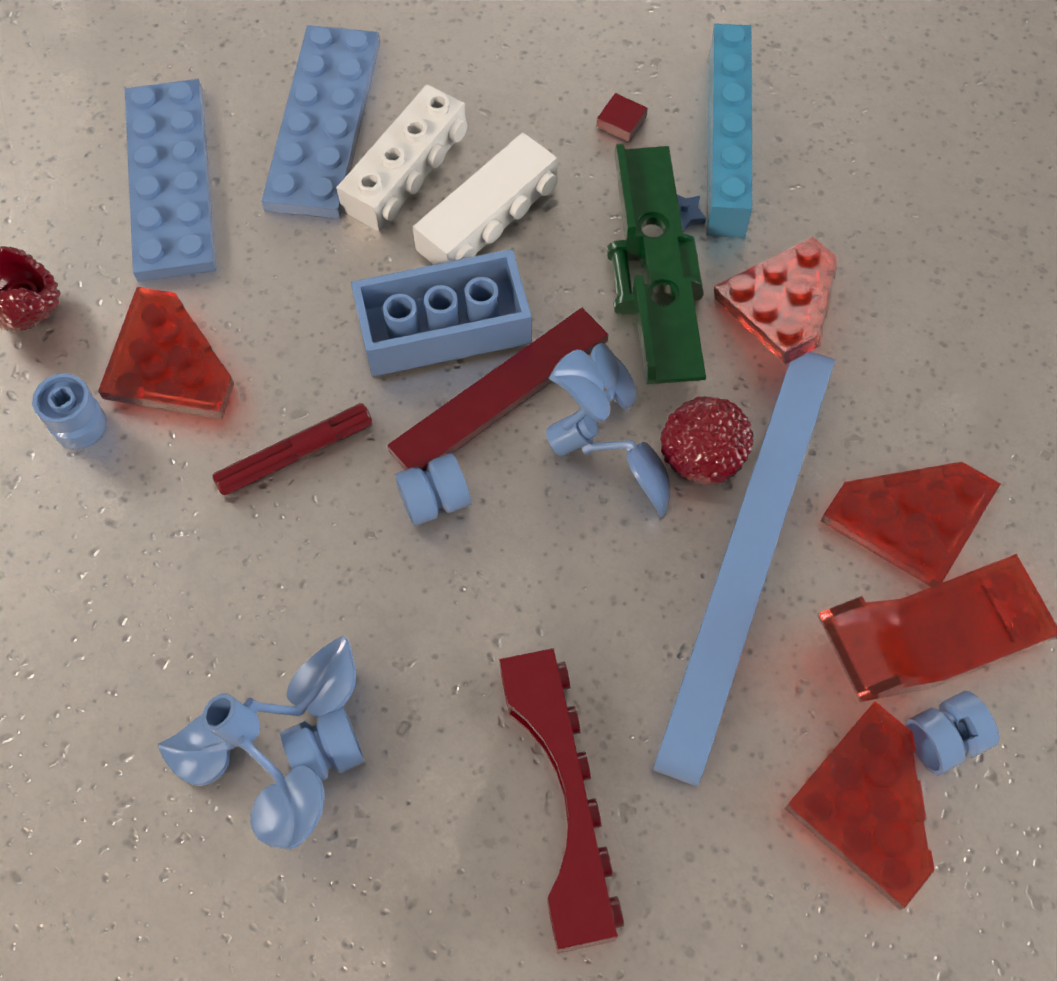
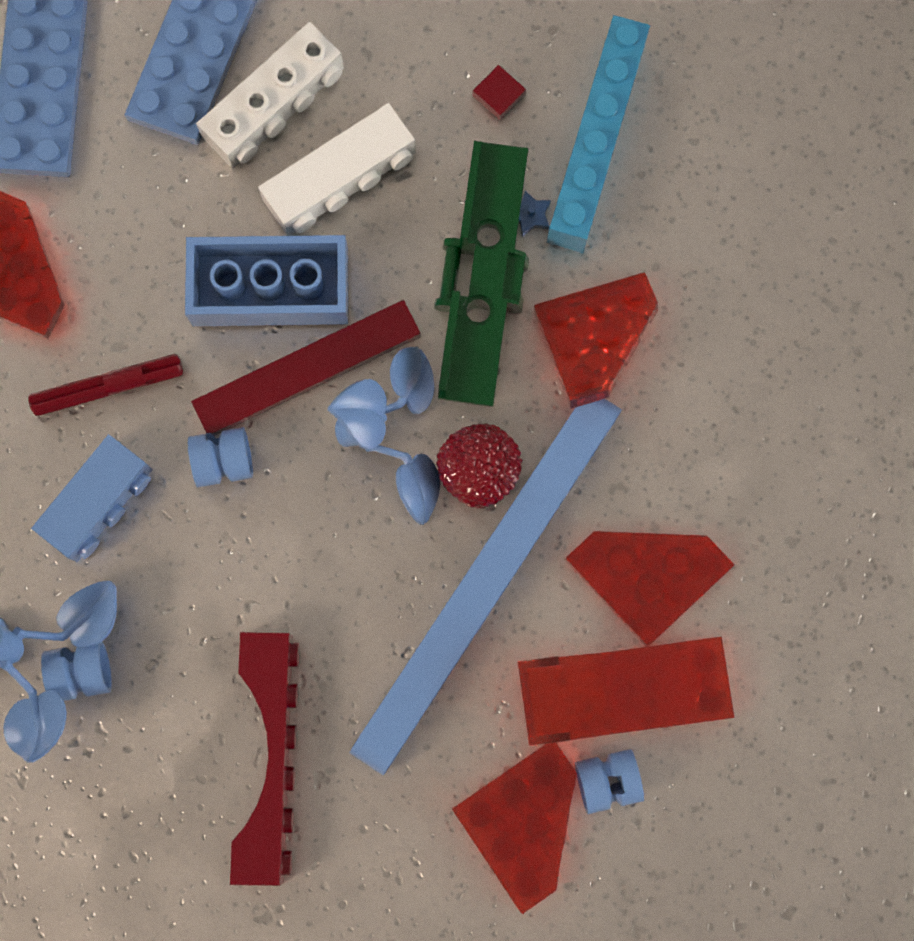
camera: 10 degrees right, 15 degrees up
none -> medium blue brick [31,434,153,562]

